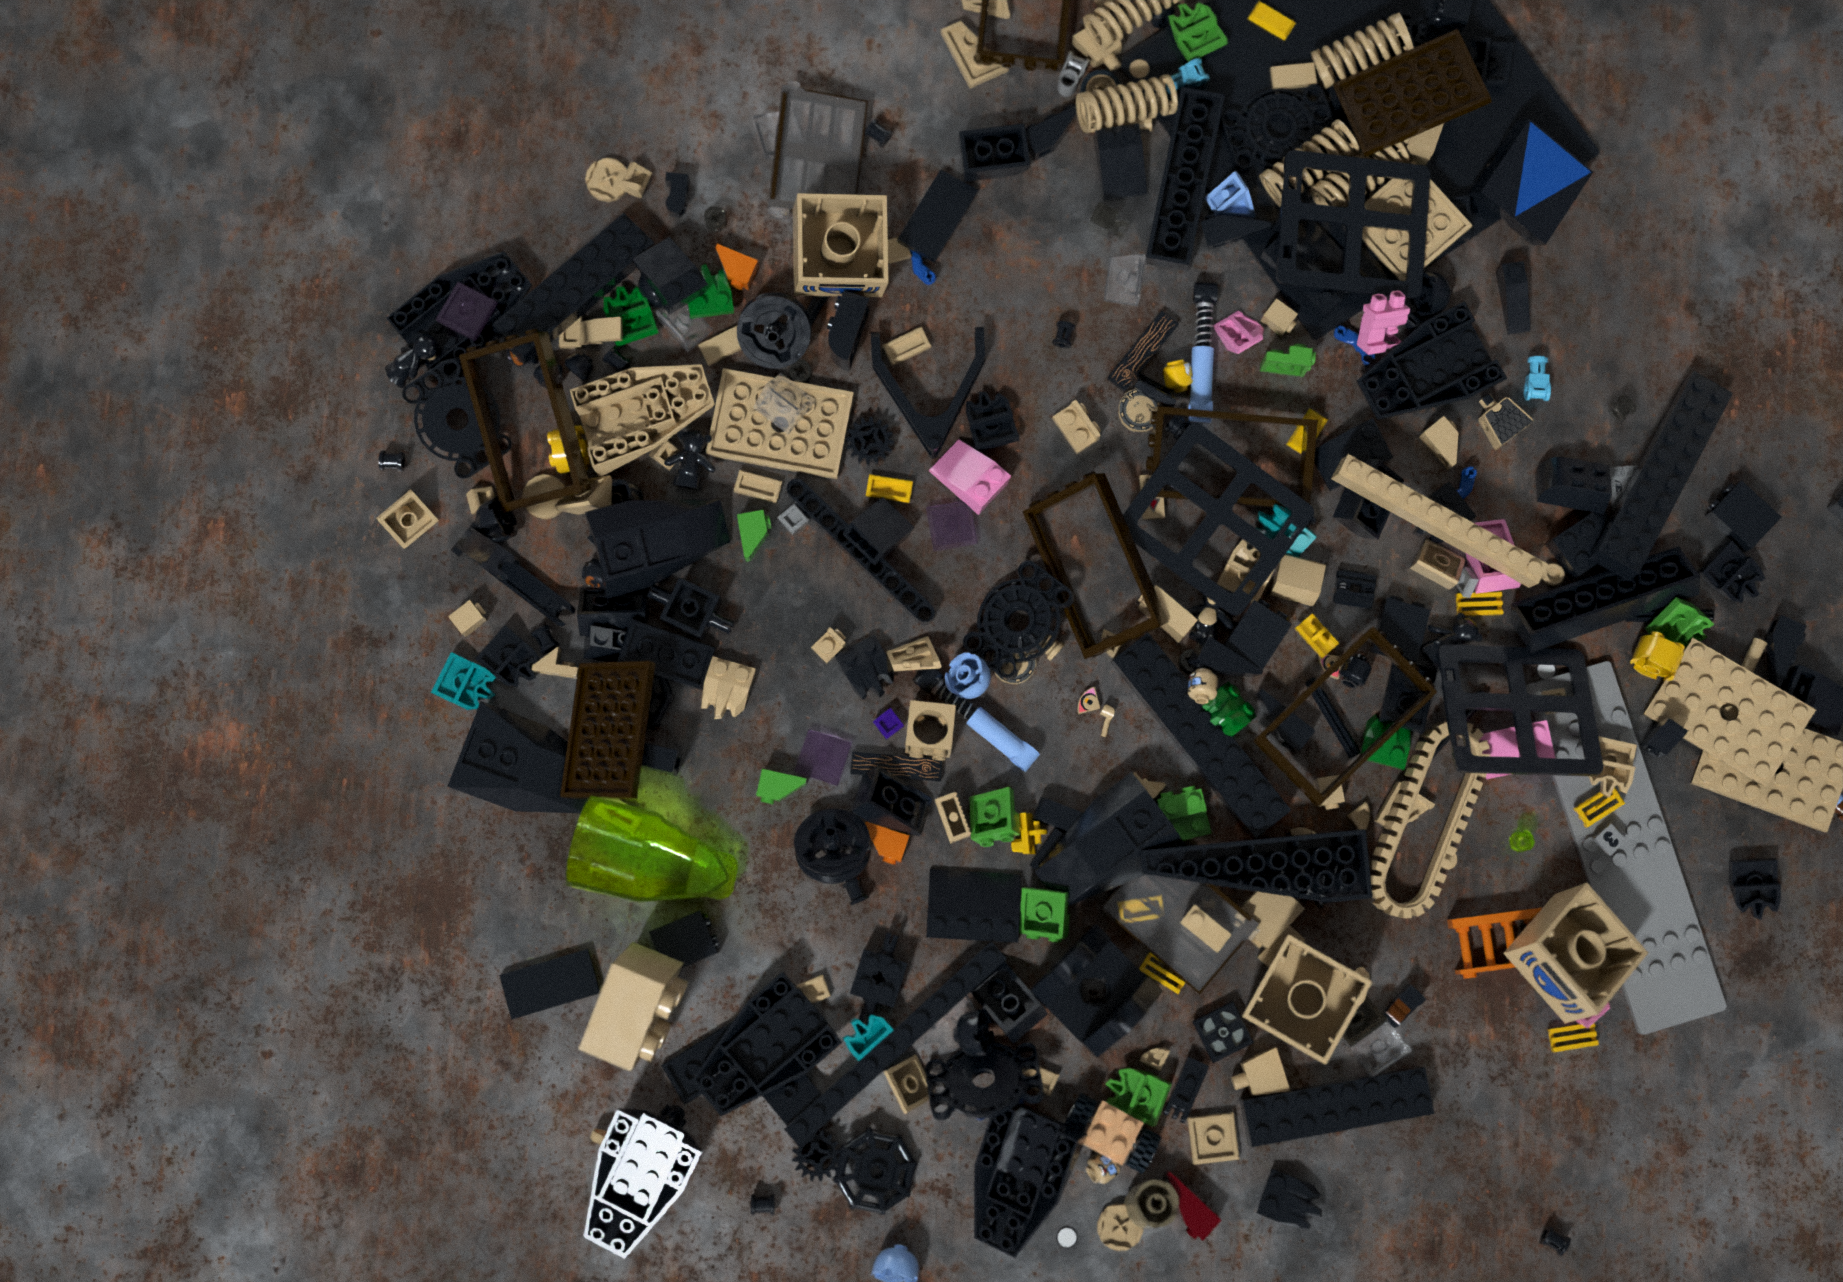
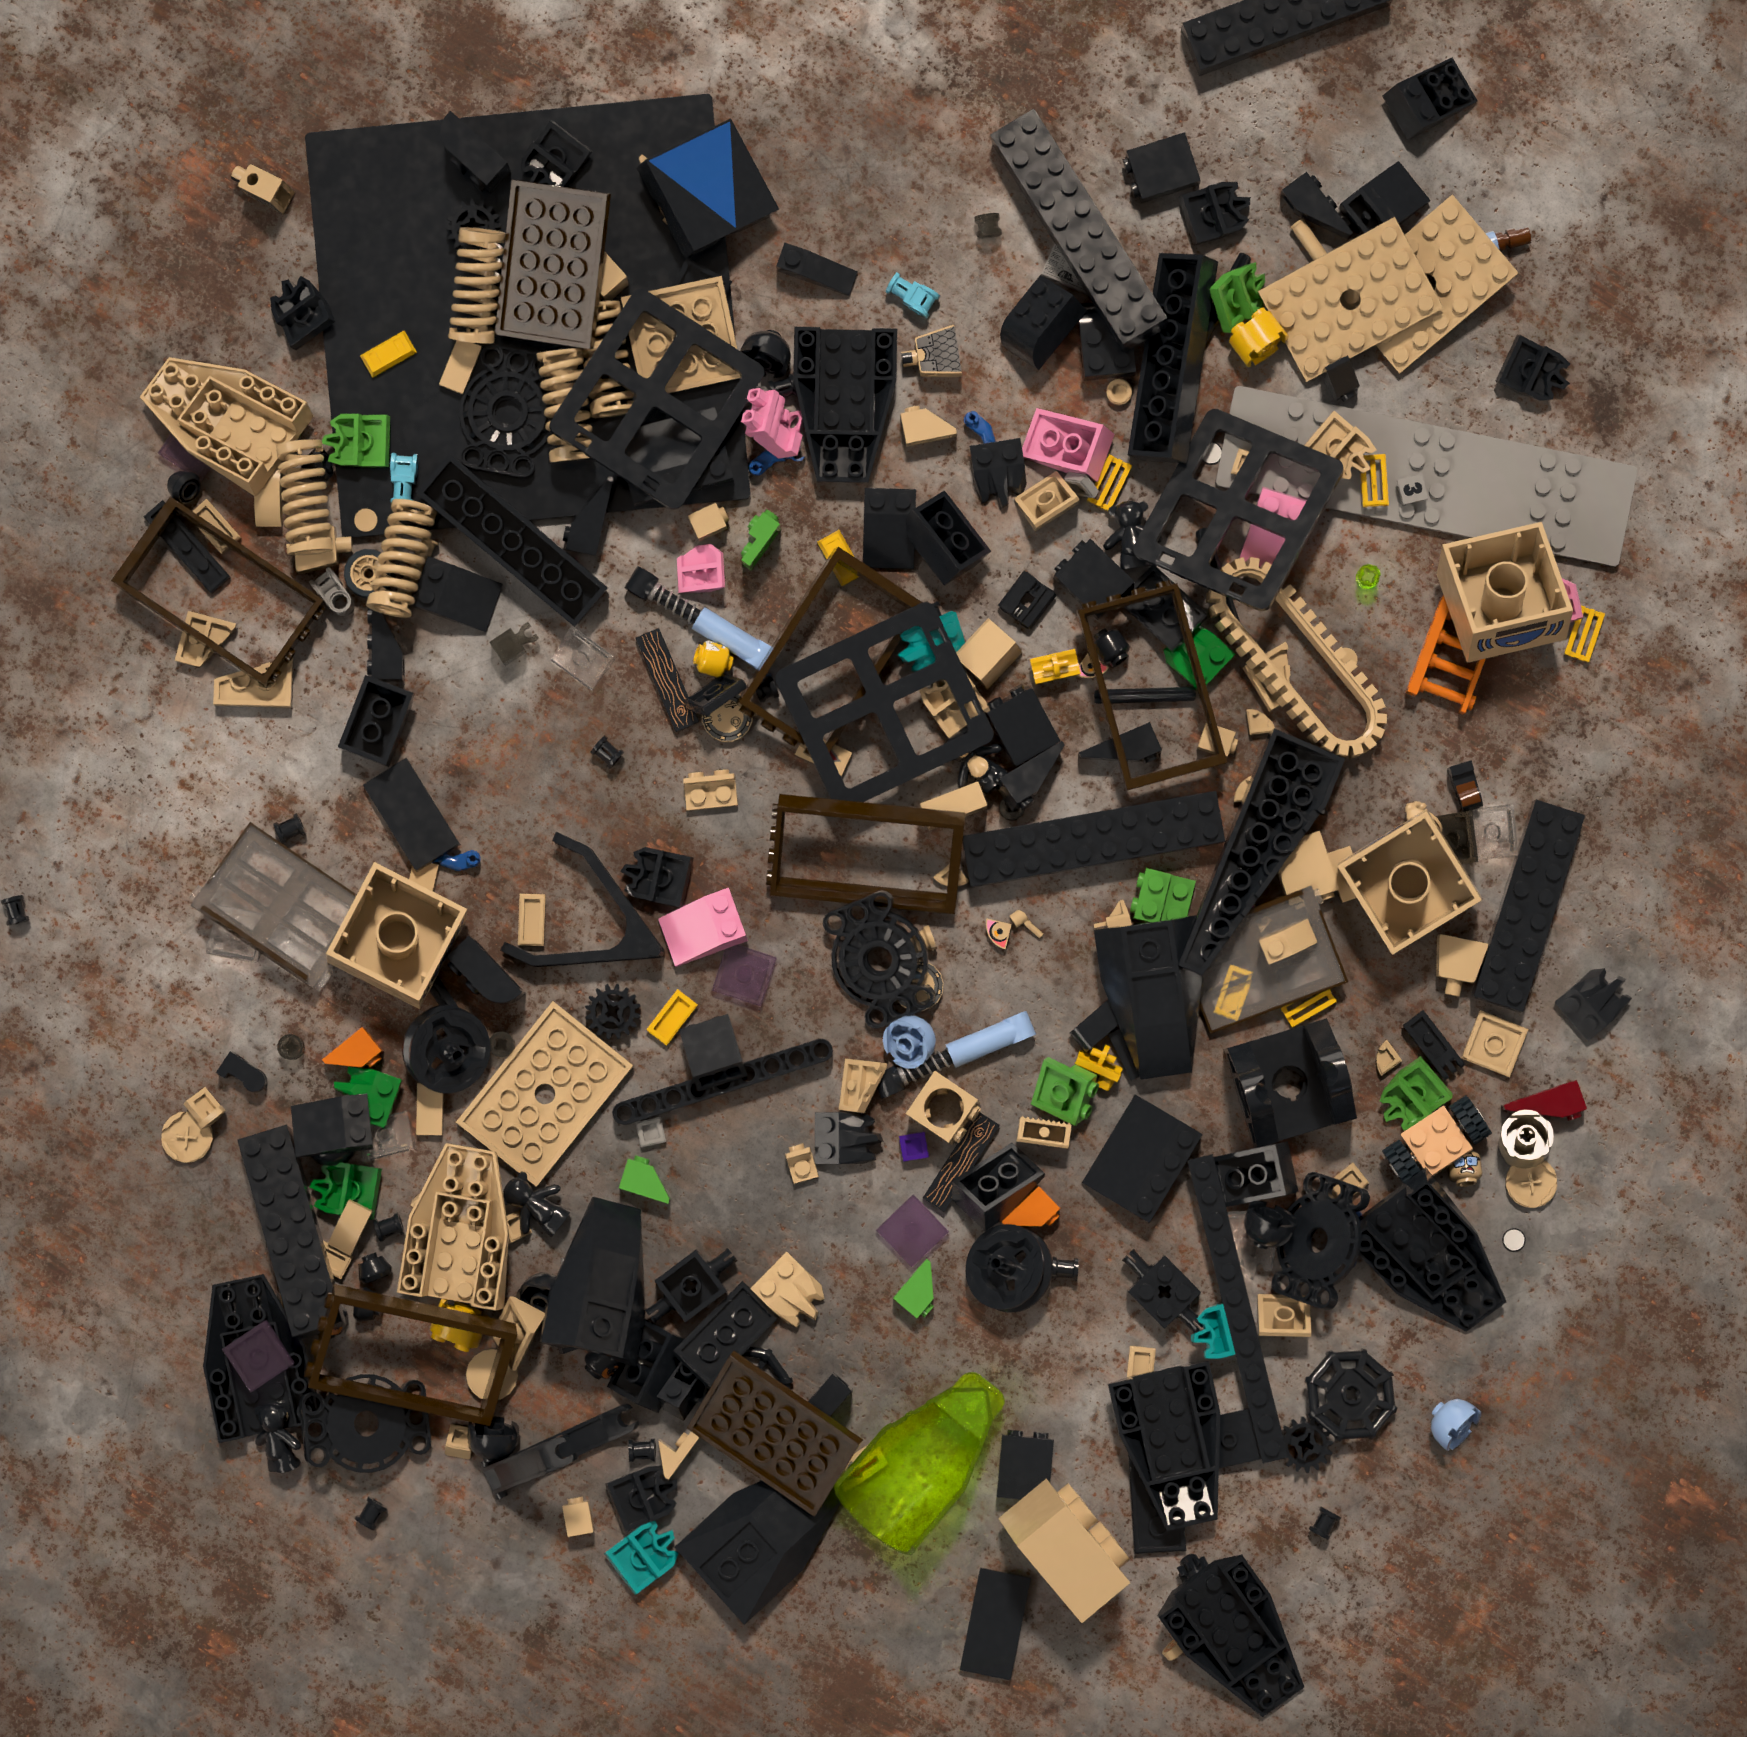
camera: 55 degrees left, 5 degrees up
tan slope [376,489,439,549] -> none
tan tile [733,470,783,504] -> none
clear slope [753,373,816,435] -> none
bright green plate [1019,887,1070,942] -> none
tan head [1188,668,1218,704] -> none
black piece [1192,1001,1254,1063] -> none
green plate [1202,681,1257,736] -> none
light blue slope [1205,171,1256,217] -> none
tan brick [1331,454,1548,588] -> none

